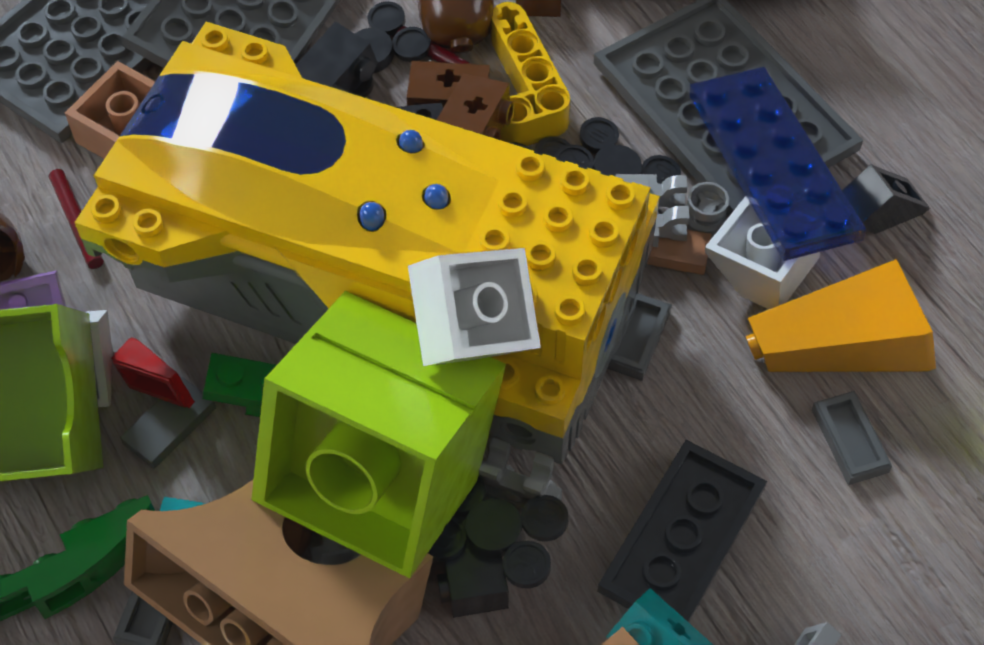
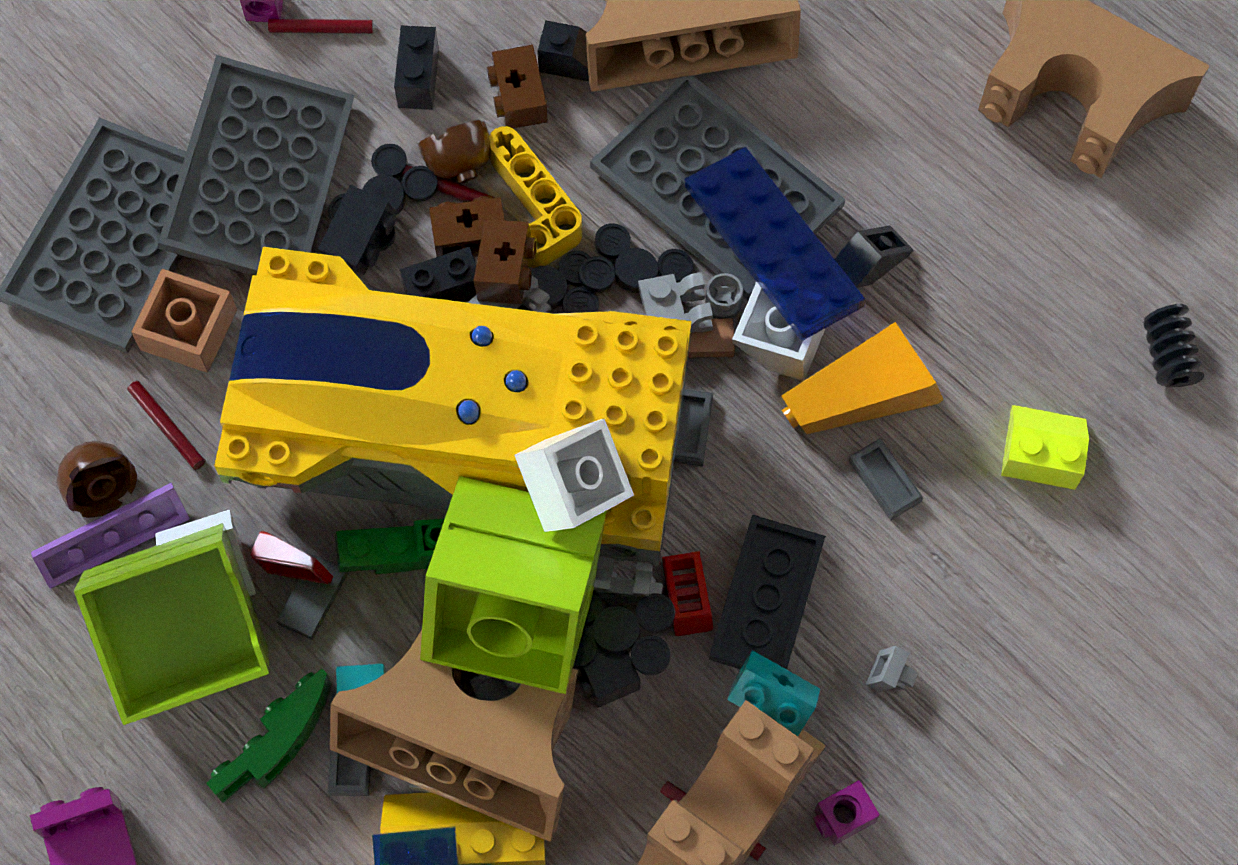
camera: 15 degrees left, 10 degrees up
none -> red slope [662,551,713,636]

